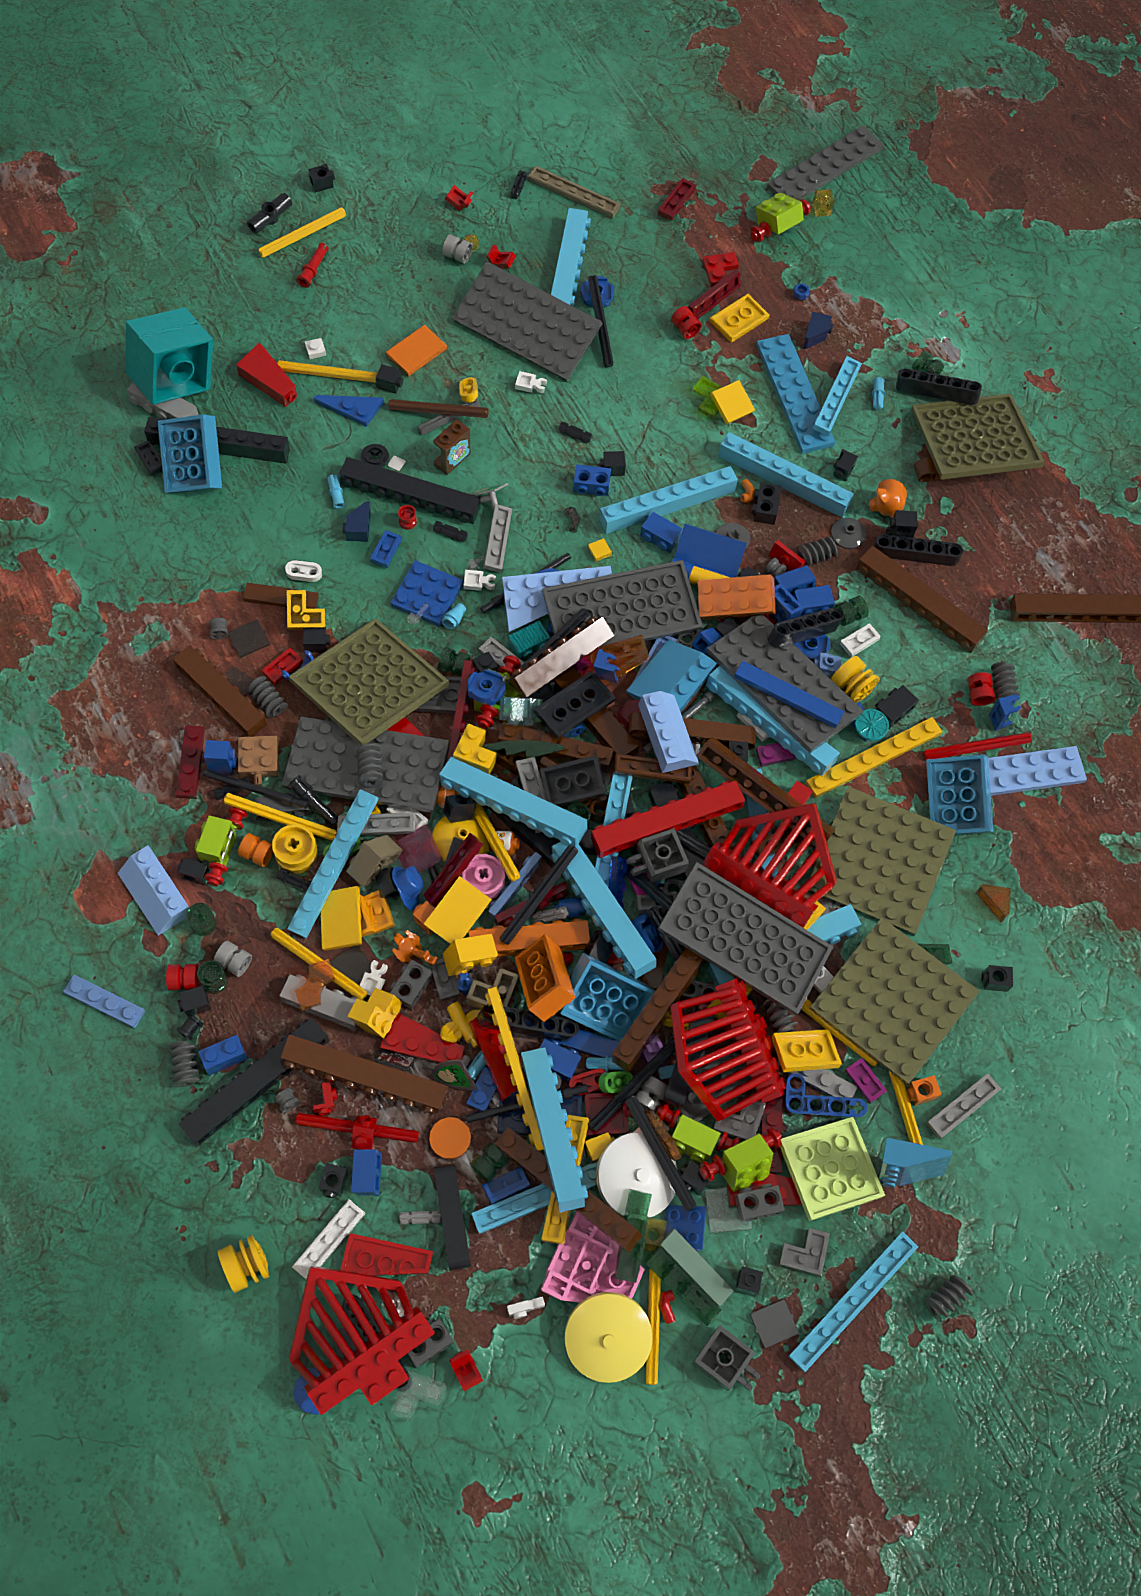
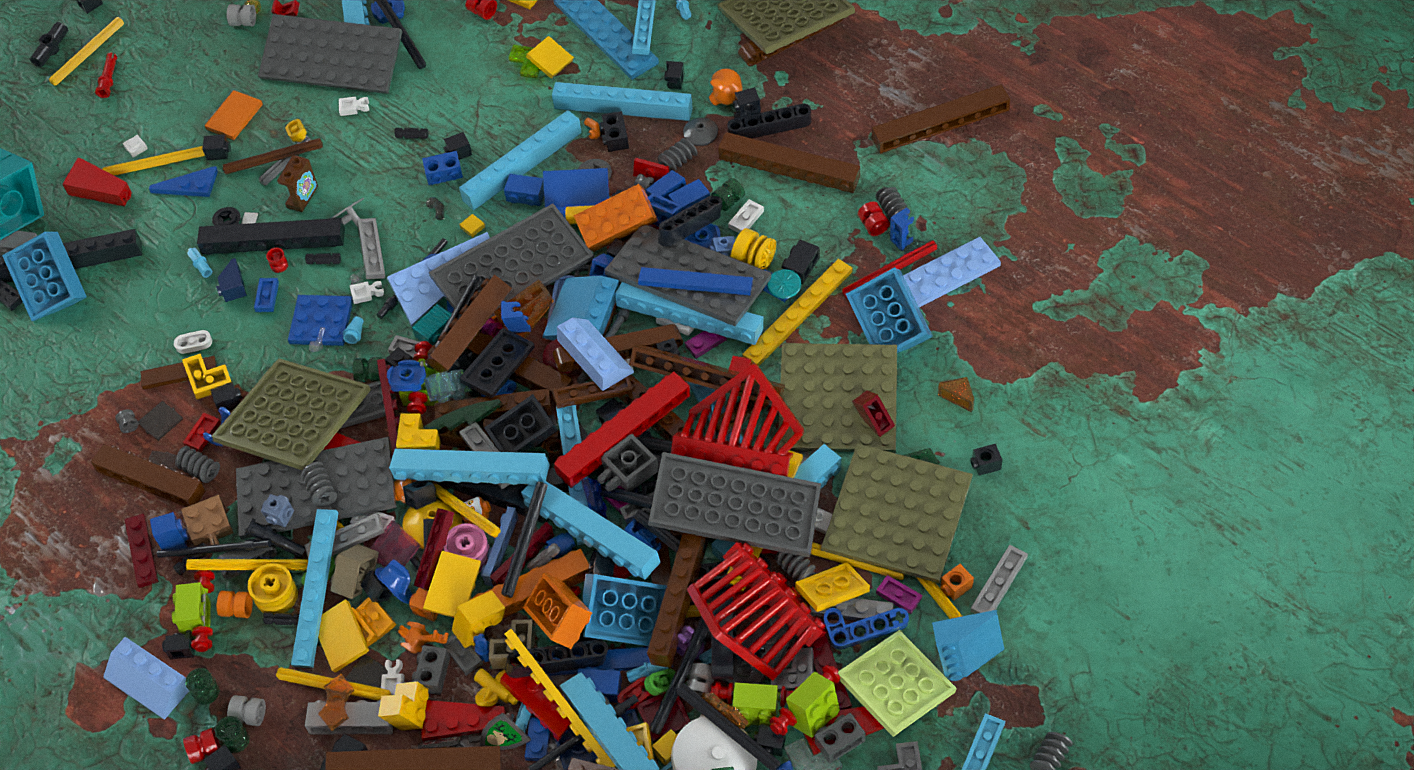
camera: 10 degrees left, 10 degrees down
none -> sand blue brick [261,494,294,527]
none -> dark red slope [852,390,895,437]

